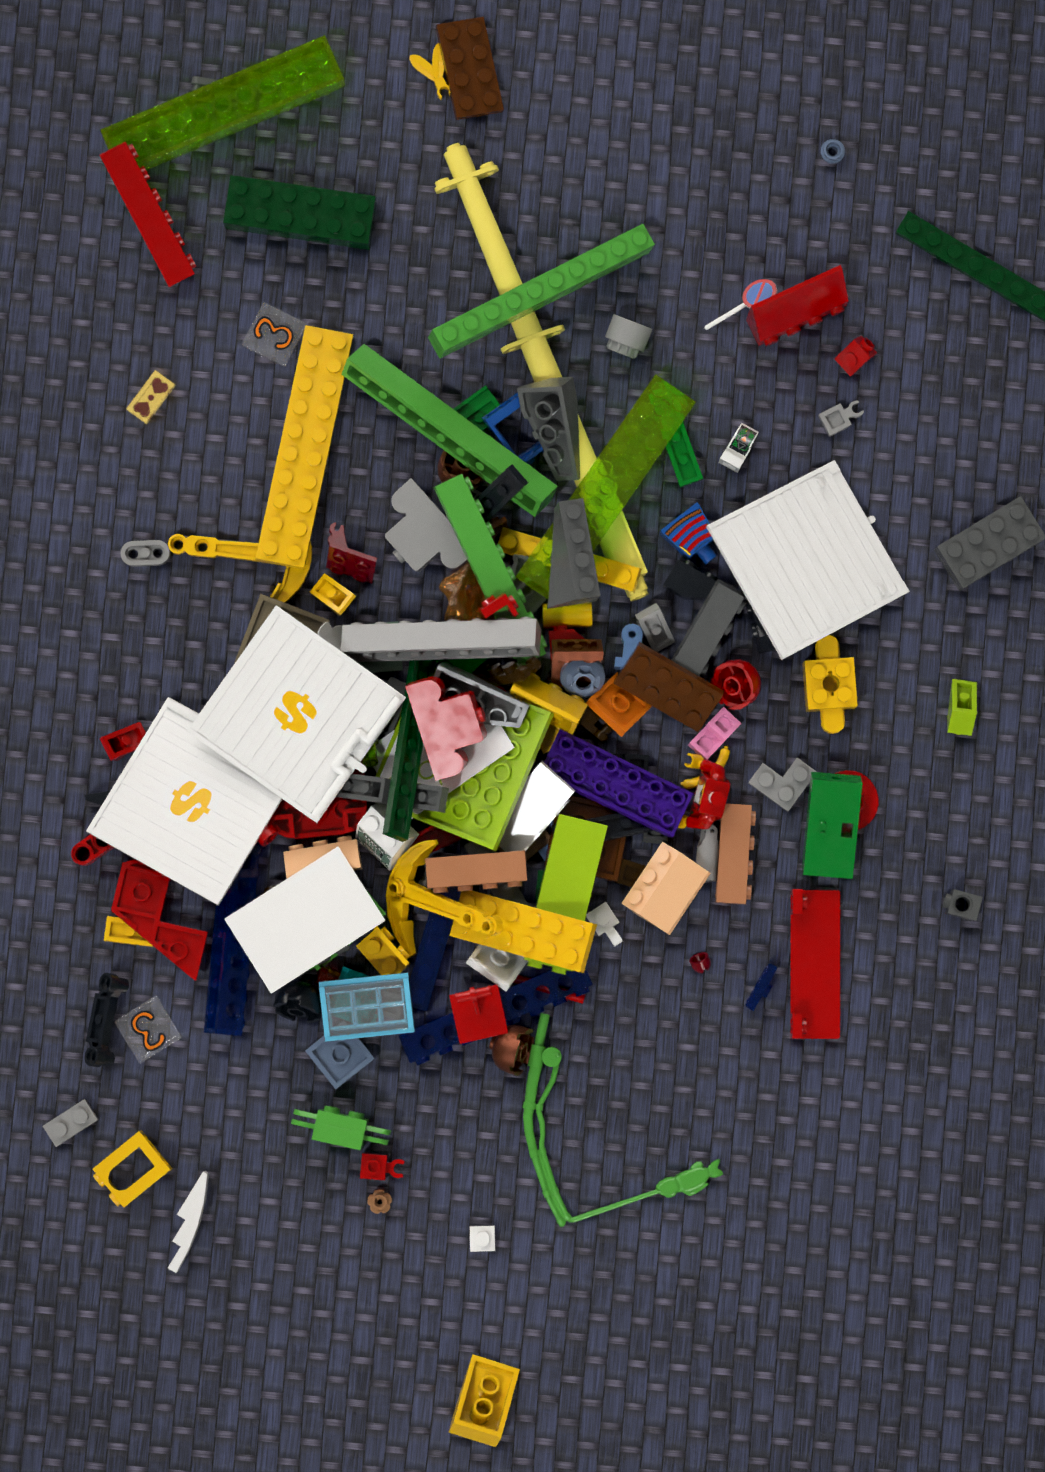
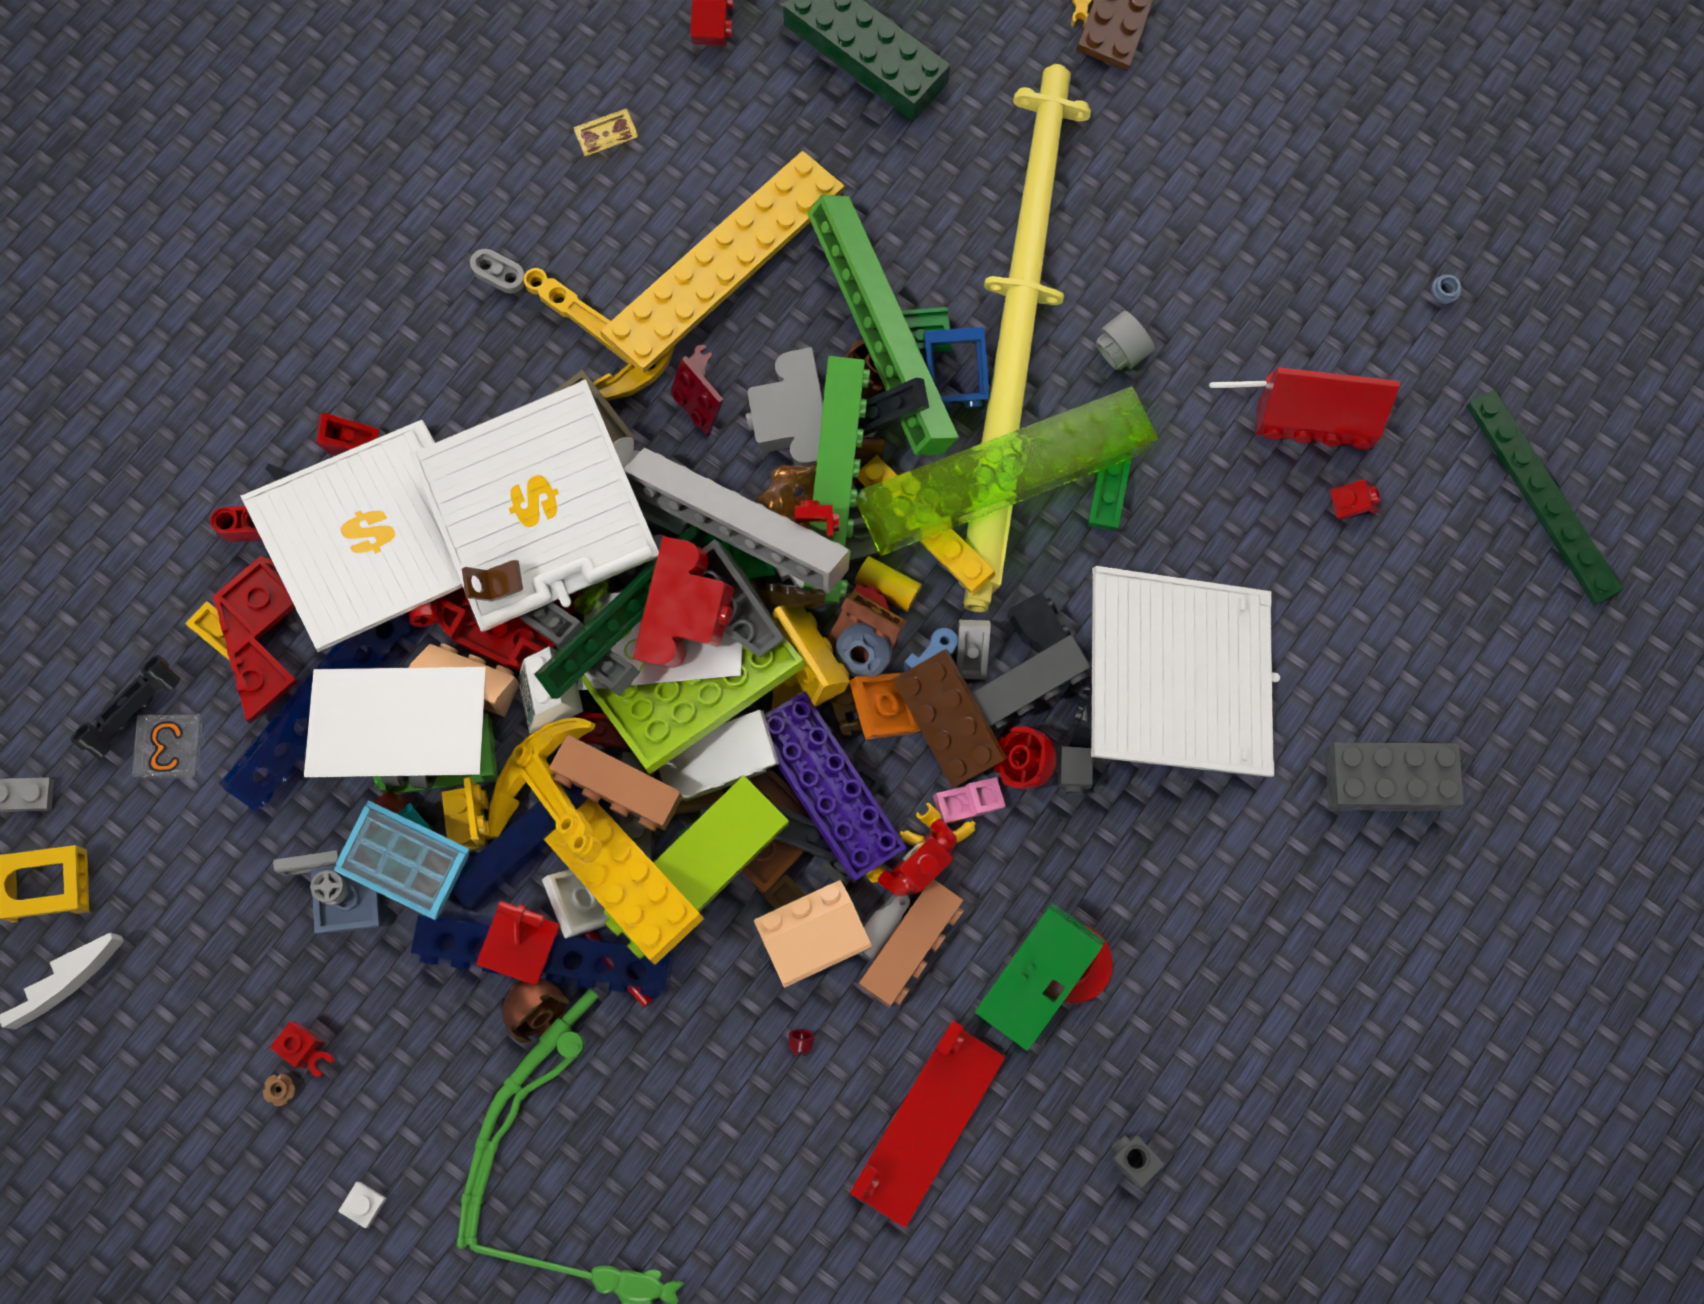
camera: 30 degrees right, 10 degrees down
clear tile [242,302,307,368] -> none
black cylinder [273,978,322,1023] -> none
bright green brick [291,1105,391,1150] -> none
yellow slope [310,573,356,616] -> none
bright green brick [428,224,655,359] -> none
dark grey wedge [517,377,580,481] -> none
dark grey wedge [547,498,601,609] -> none
white plate [586,902,623,947] -> none
blue torso [659,502,717,565] -> none
leg [718,423,759,473] -> none
clear blue plate [745,964,778,1011] -> none
light grey plate [748,758,817,812] -> none
yellow brick [802,635,858,734] -> none
light grey plate [818,400,864,437] -> none
lime slope [947,679,977,736] -> none
none -> light grey tile [273,850,341,876]
none -> light grey wheel [310,870,349,905]
none -> reddish brown bracket [462,560,523,602]
none -> dark grey brick [1057,746,1093,795]

